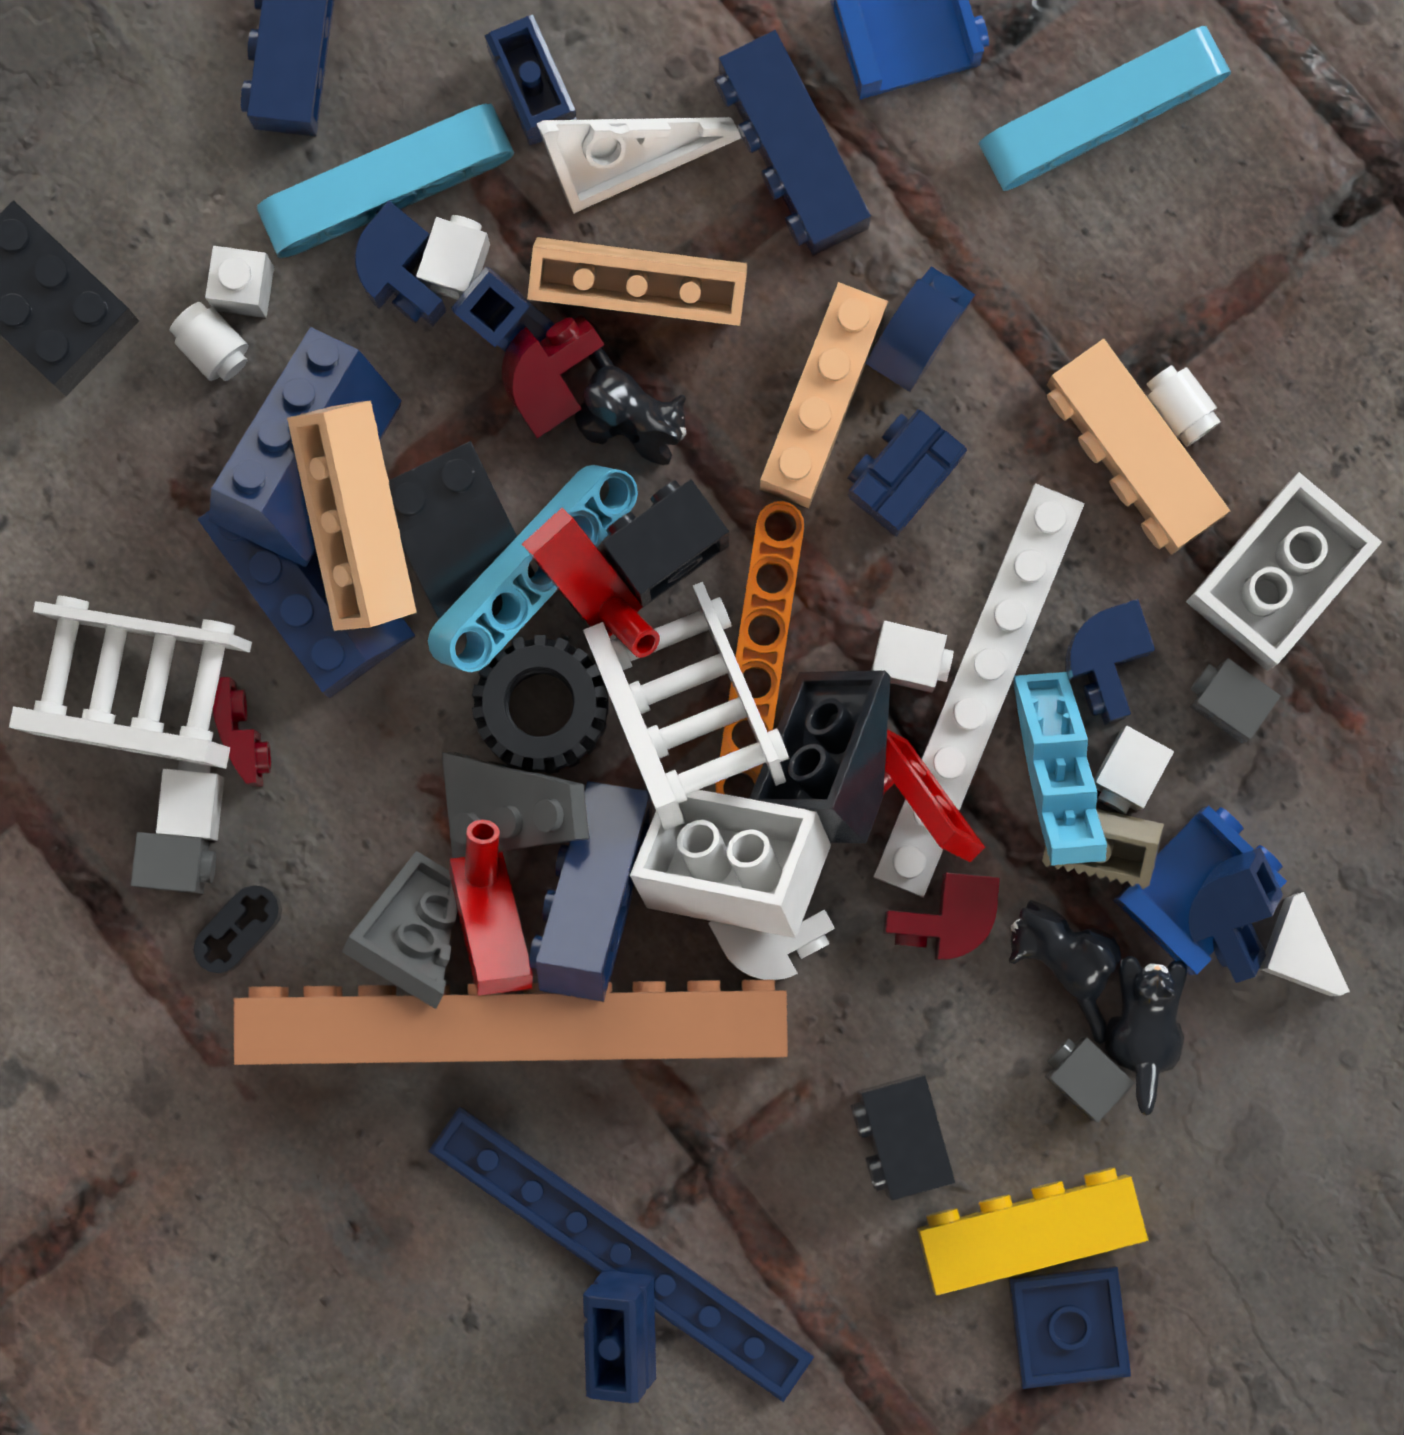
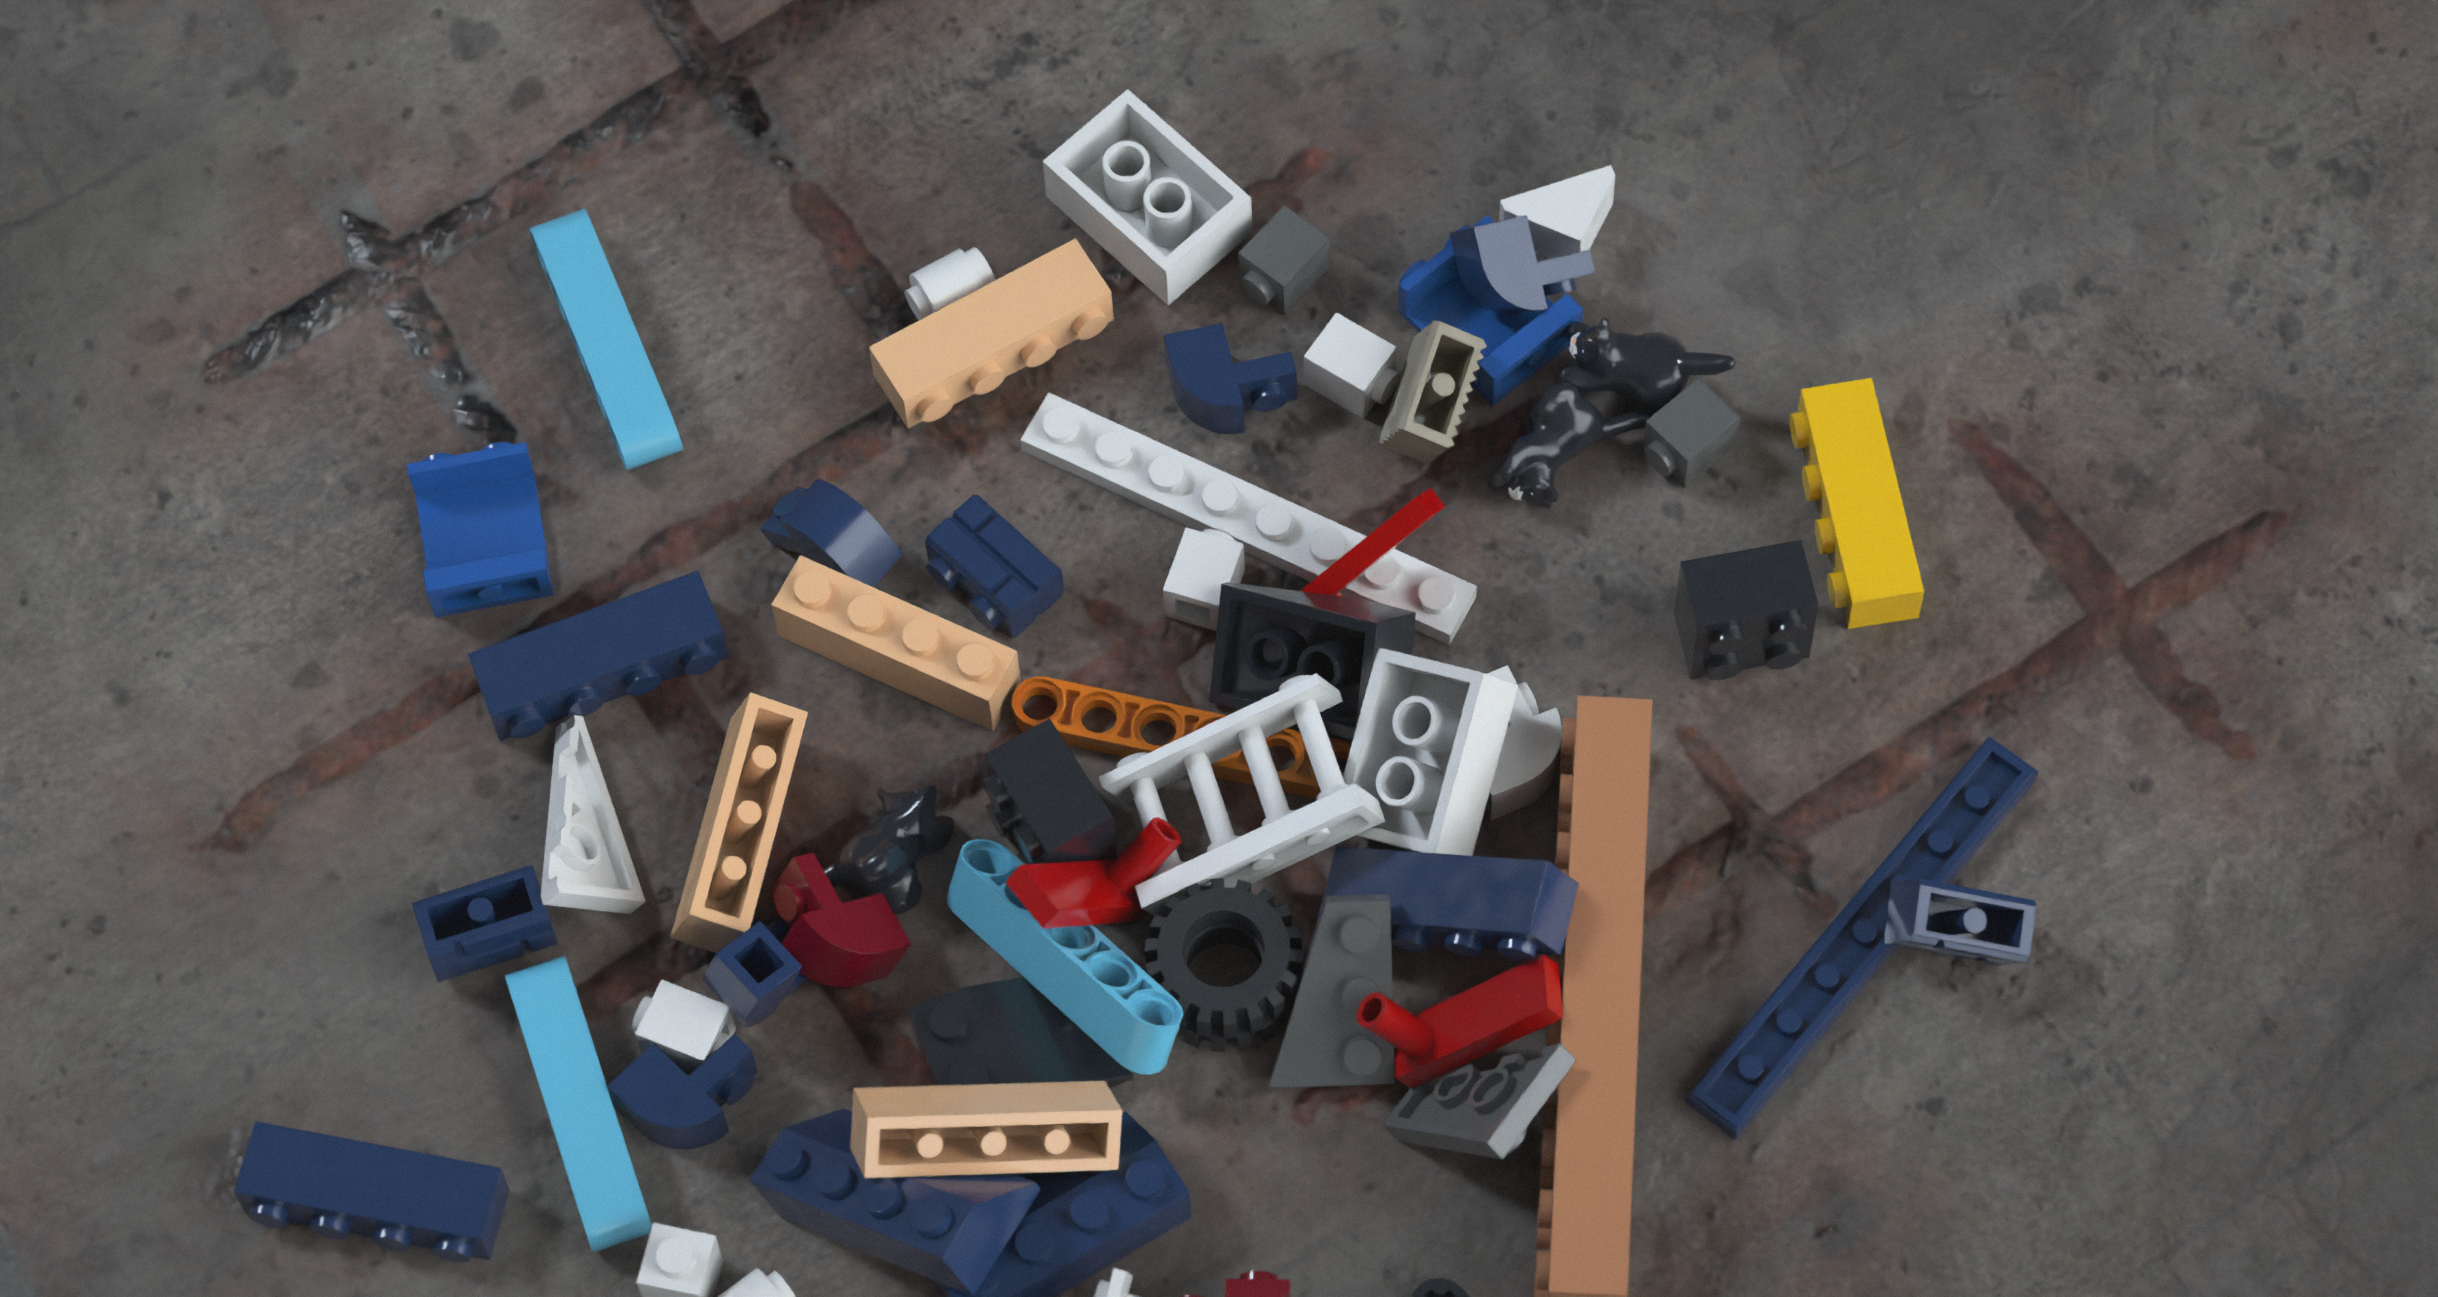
camera: 85 degrees left, 20 degrees down
dark red brick [883,872,1000,960] -> none
dark blue tile [1008,1266,1131,1389] -> none
medium azure slope [1014,672,1107,865] -> none

